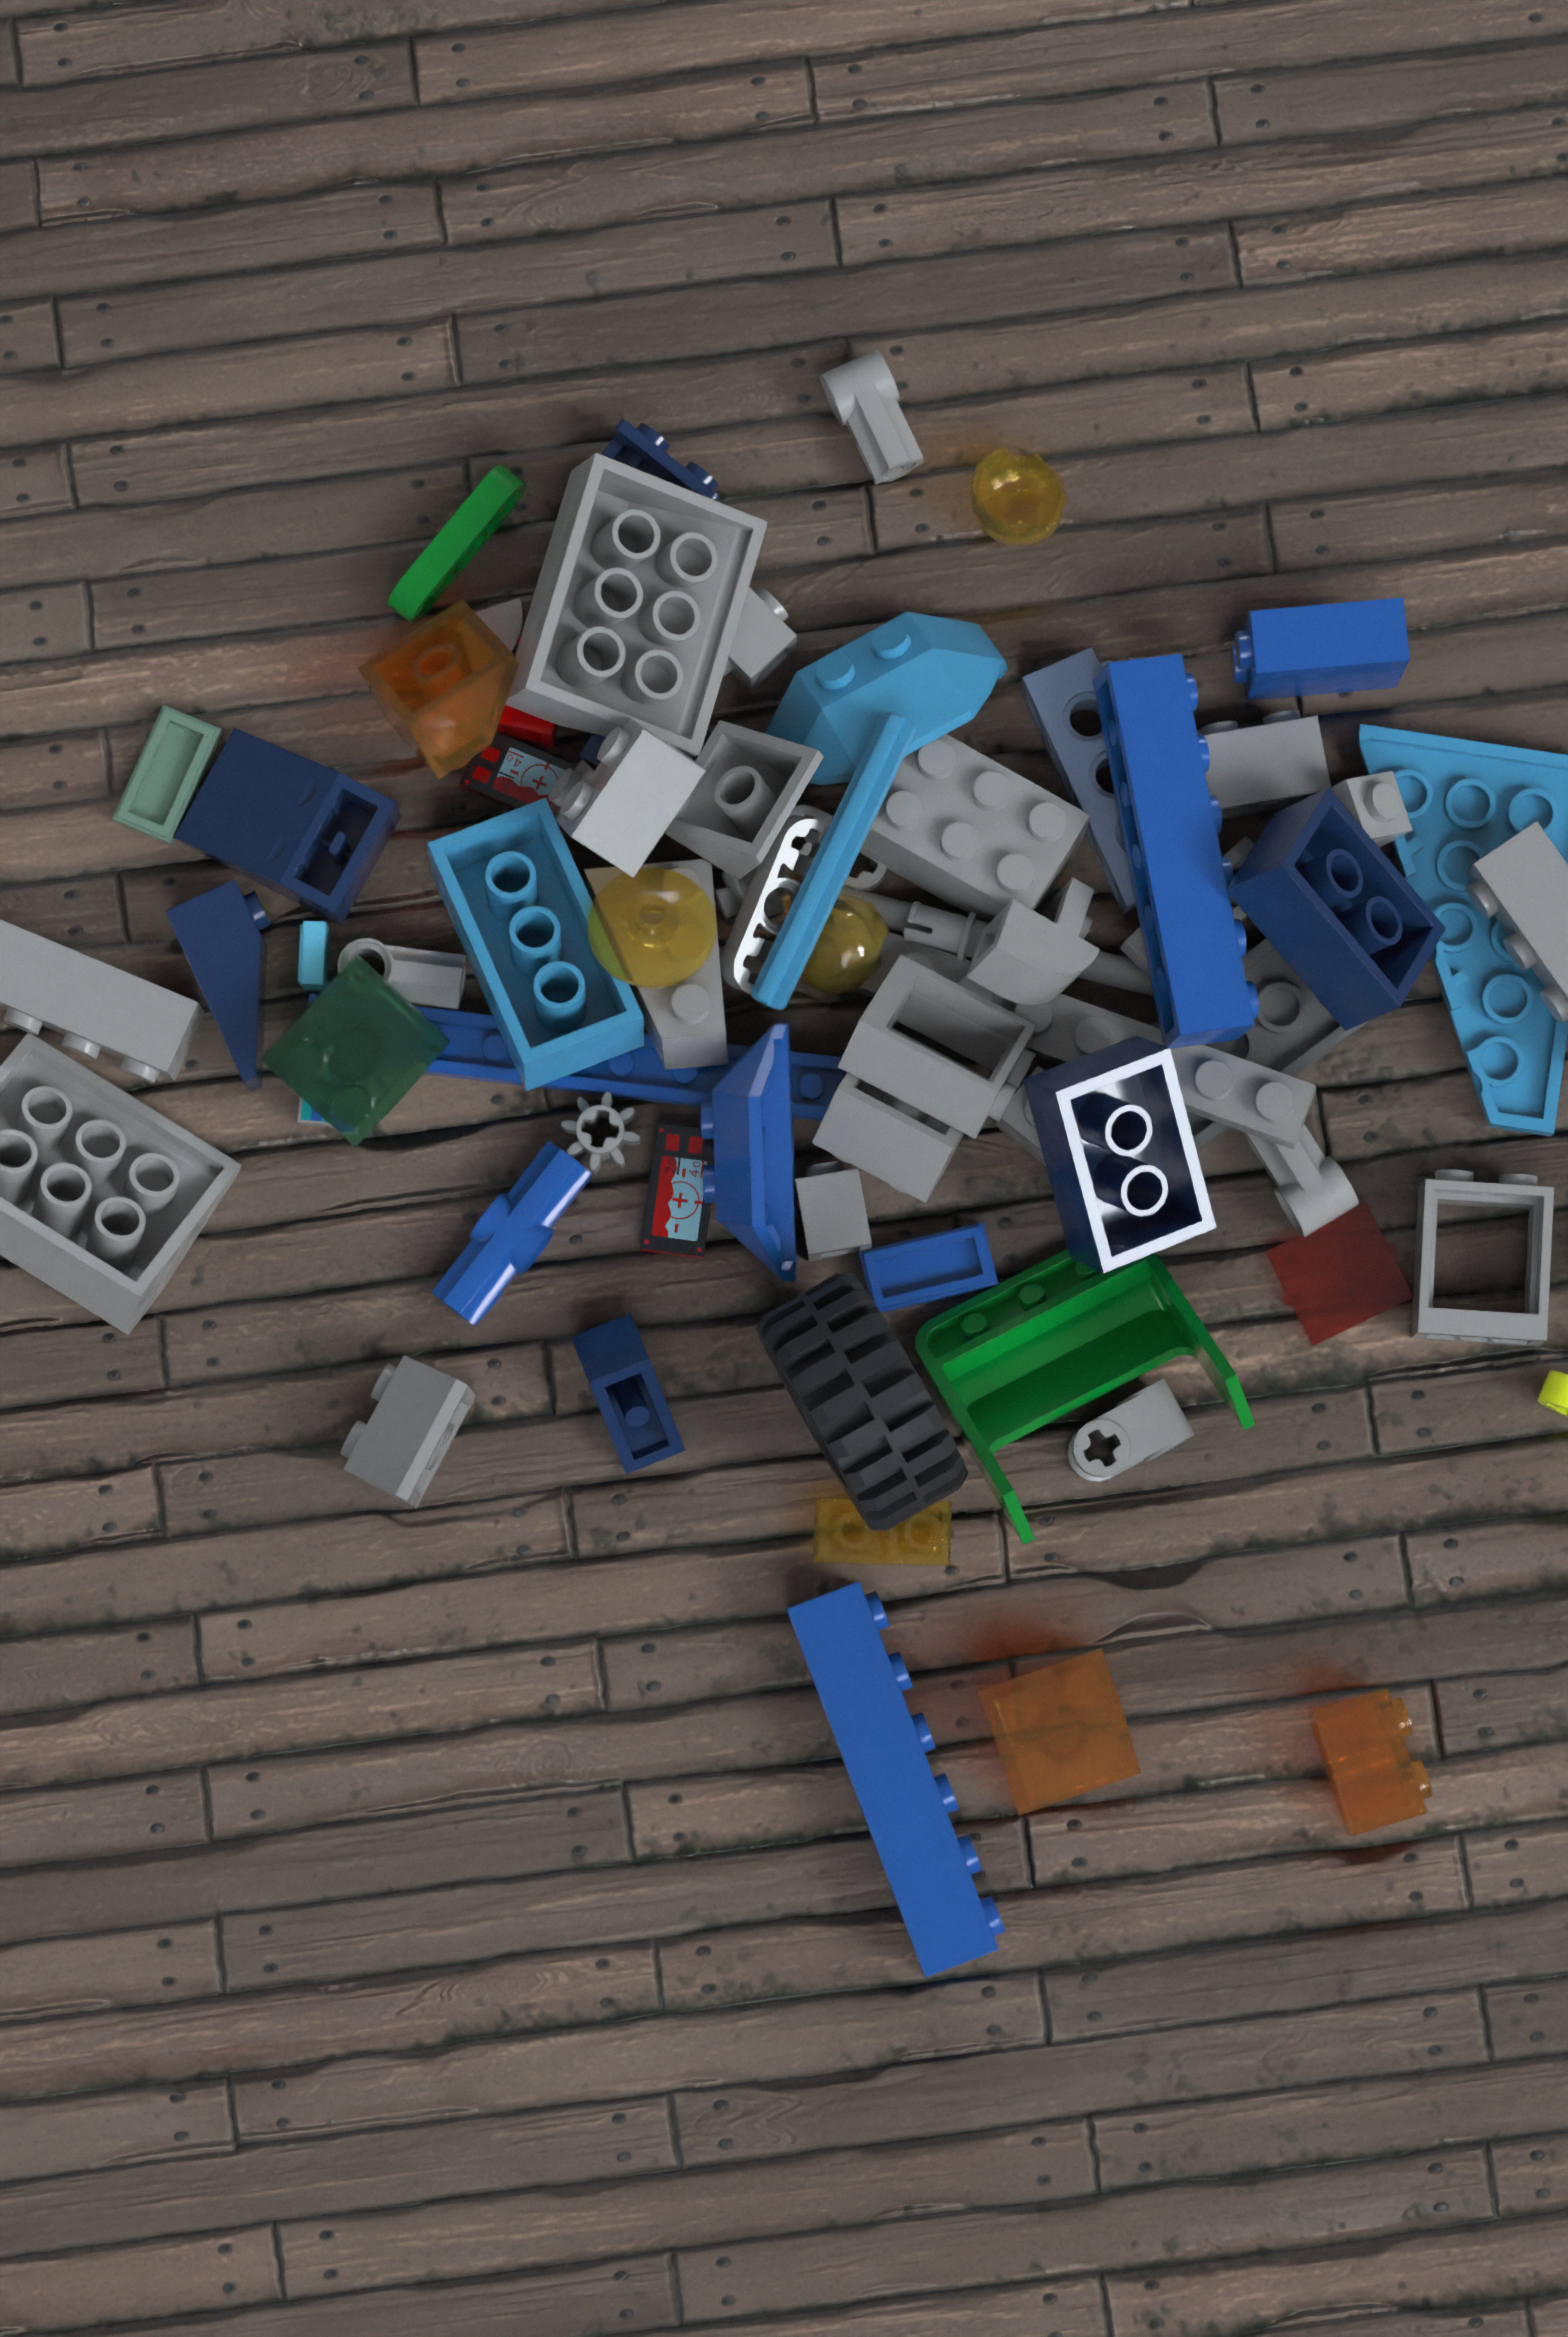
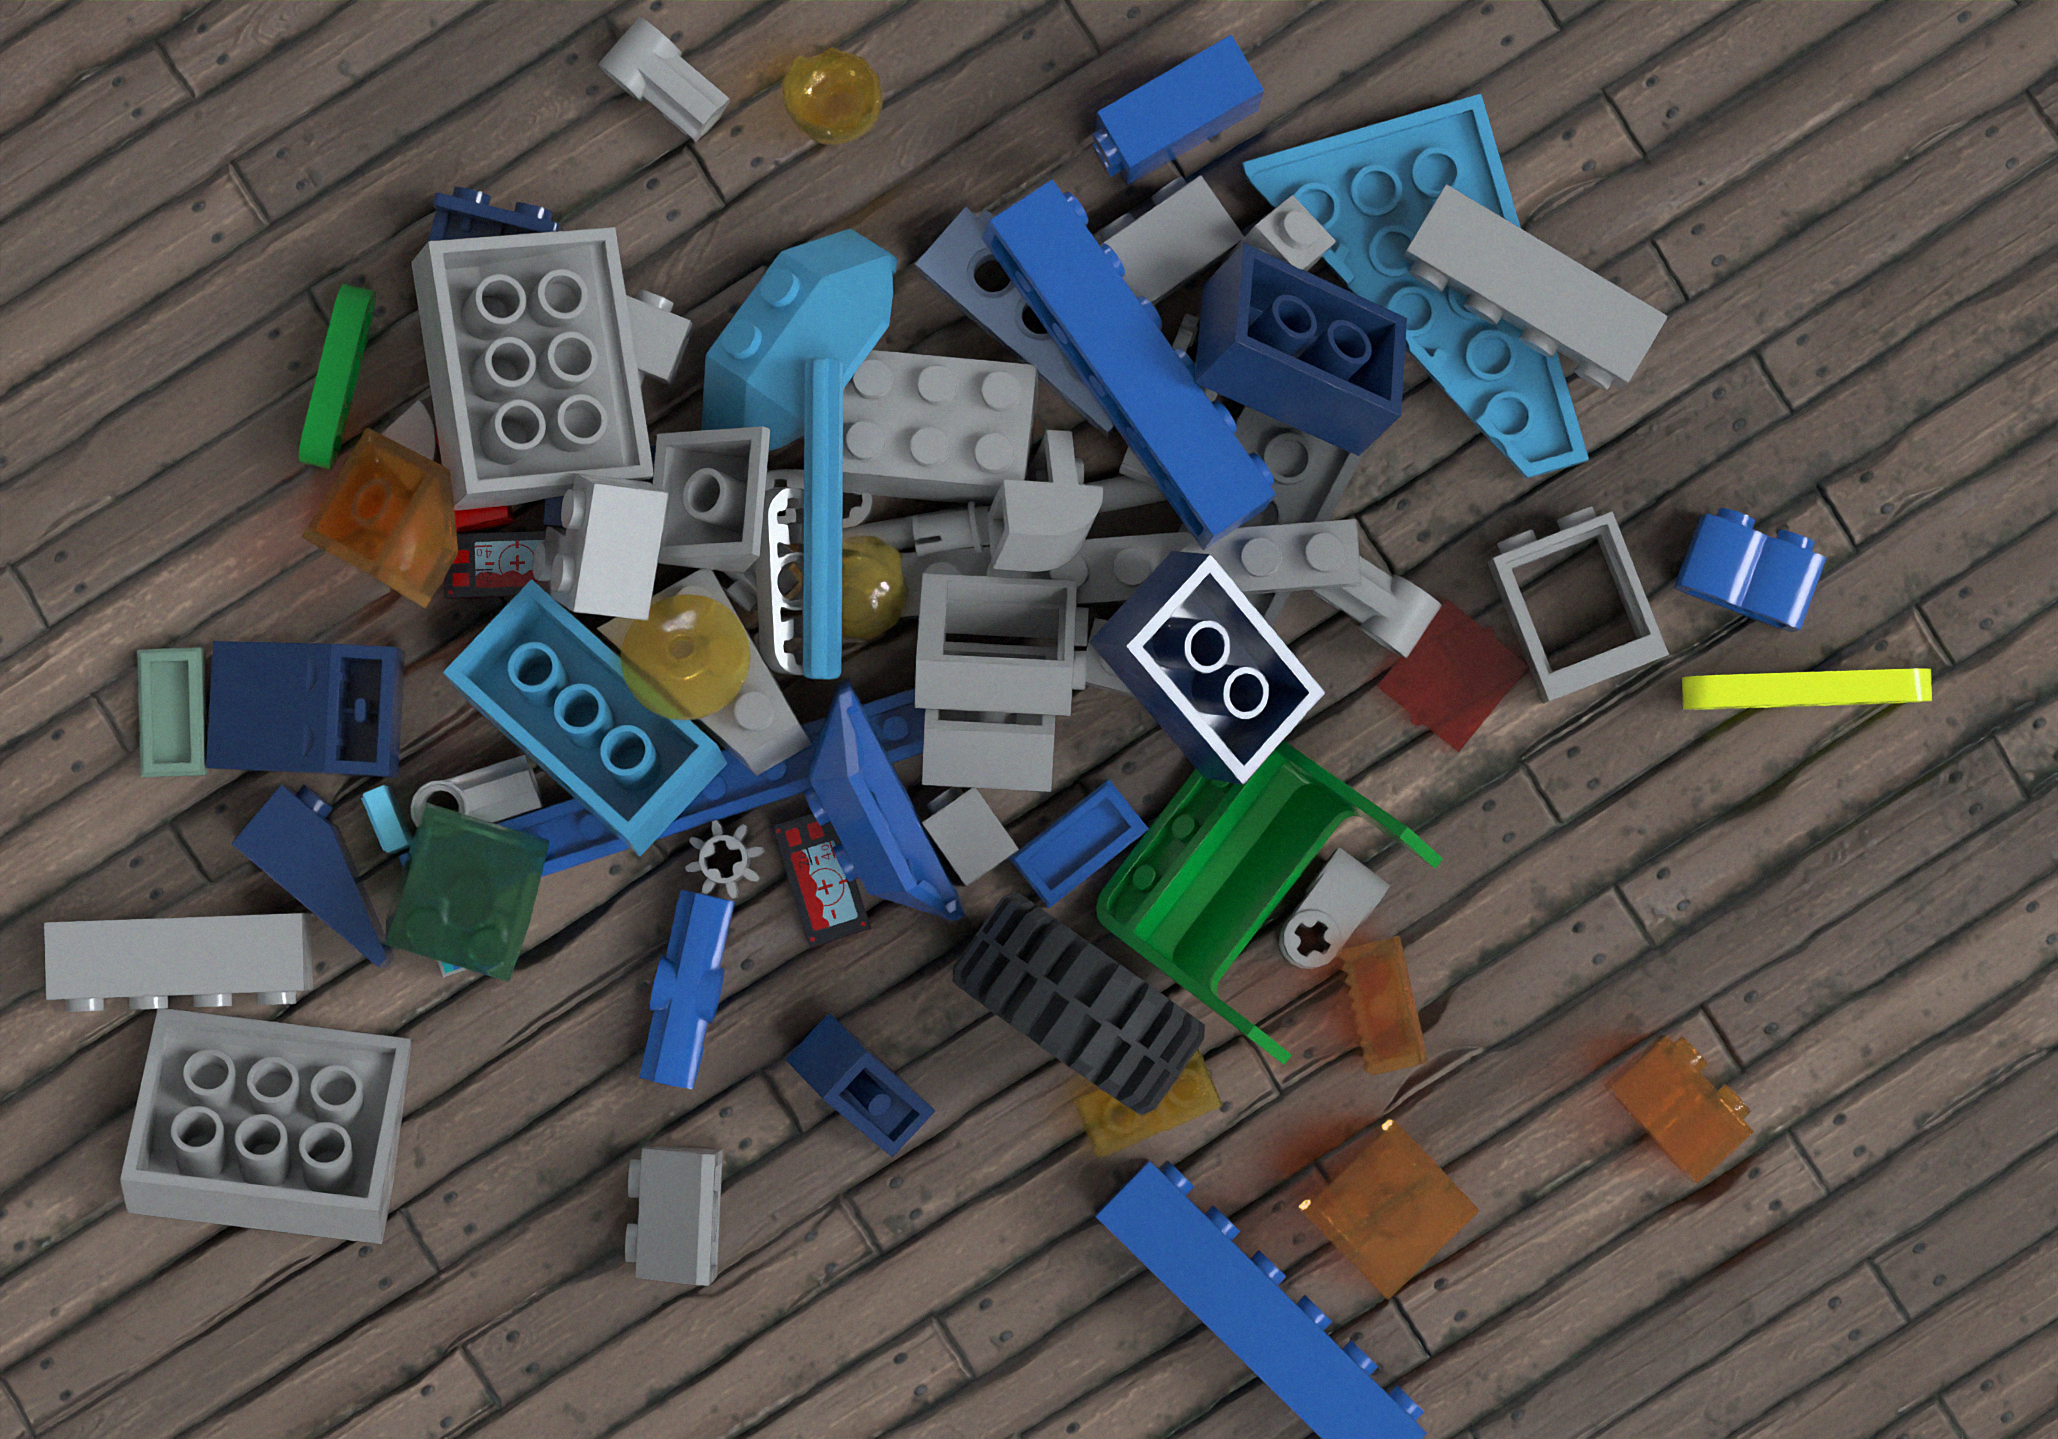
camera: 25 degrees left, 5 degrees up
none -> clear orange brick [1335,936,1429,1076]

